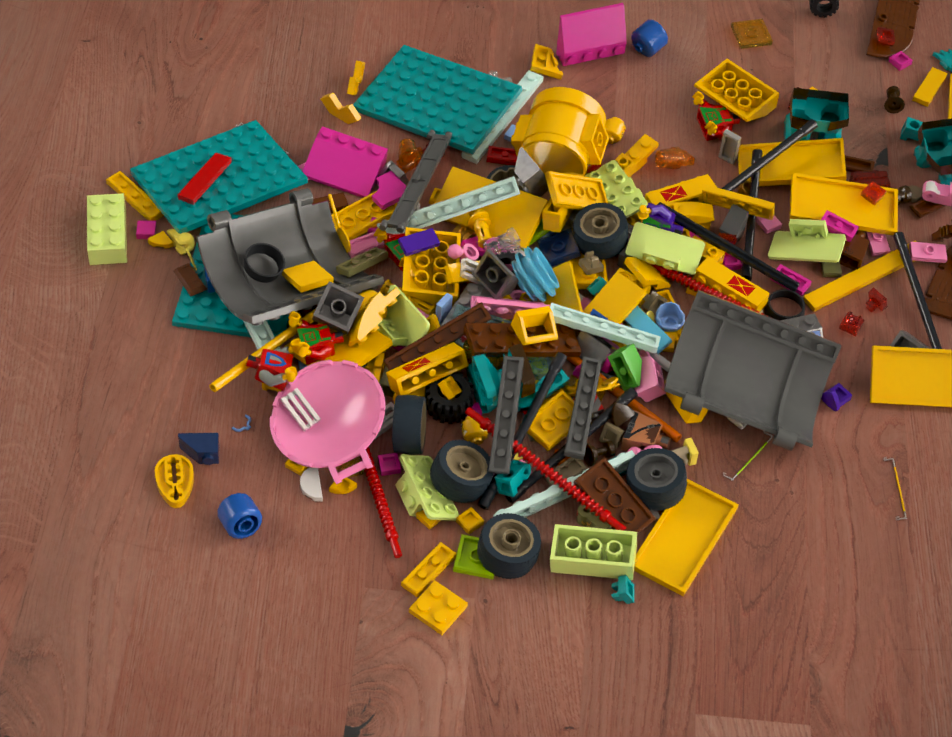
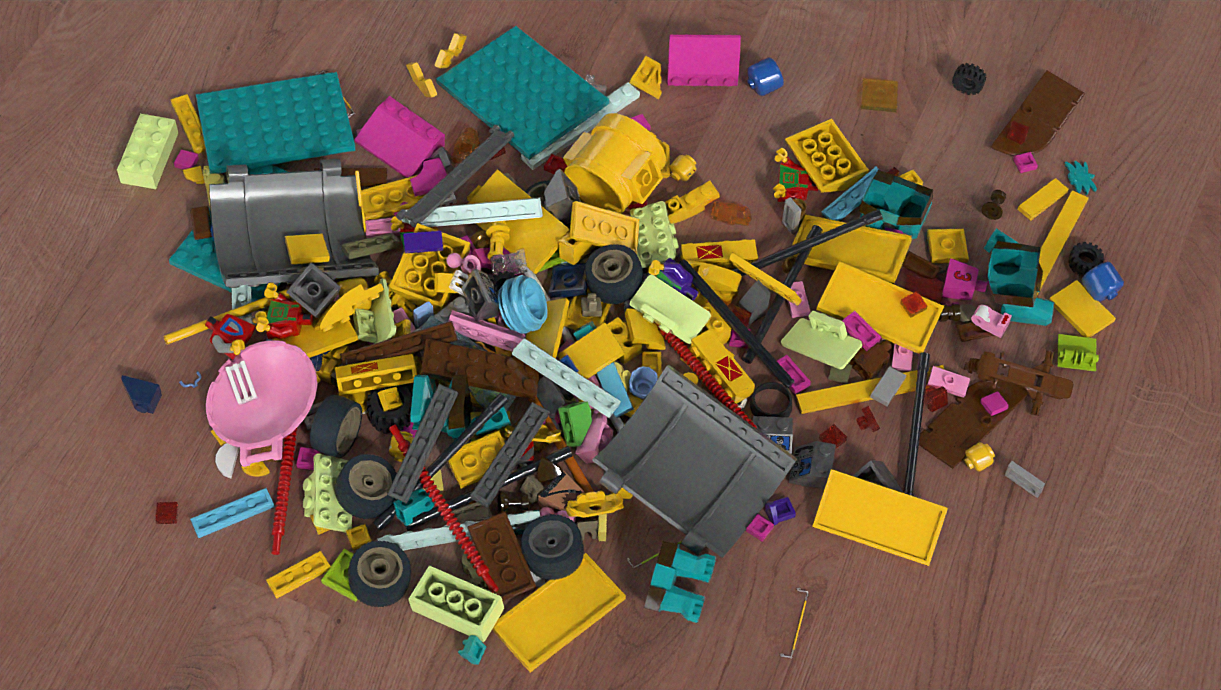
camera: 20 degrees right, 5 degrees up
yellow piece [155,454,194,508] -> none
red tile [177,152,232,205] -> none
blue head [217,493,262,539] -> none
black tyre [244,243,285,283] -> none
yellow plate [409,580,468,635] -> none
yellow tile [511,306,558,345] -> none
dark tan tile [643,291,668,314] -> none
none -> clear red plate [156,502,179,524]
none -> medium azure tile [190,488,274,538]
none -> yellow piece [566,491,624,518]
none -> teal piece [644,541,717,623]
none -> dark pink tile [746,514,774,542]
none -> flat silver slope [789,441,836,490]
none -> medium azure tile [821,166,880,221]
none -> light grey tile [870,366,906,407]
none -> clear red tile [926,386,948,412]
none -> yellow tile [927,229,969,263]
none -> dark pink torso [941,259,988,300]

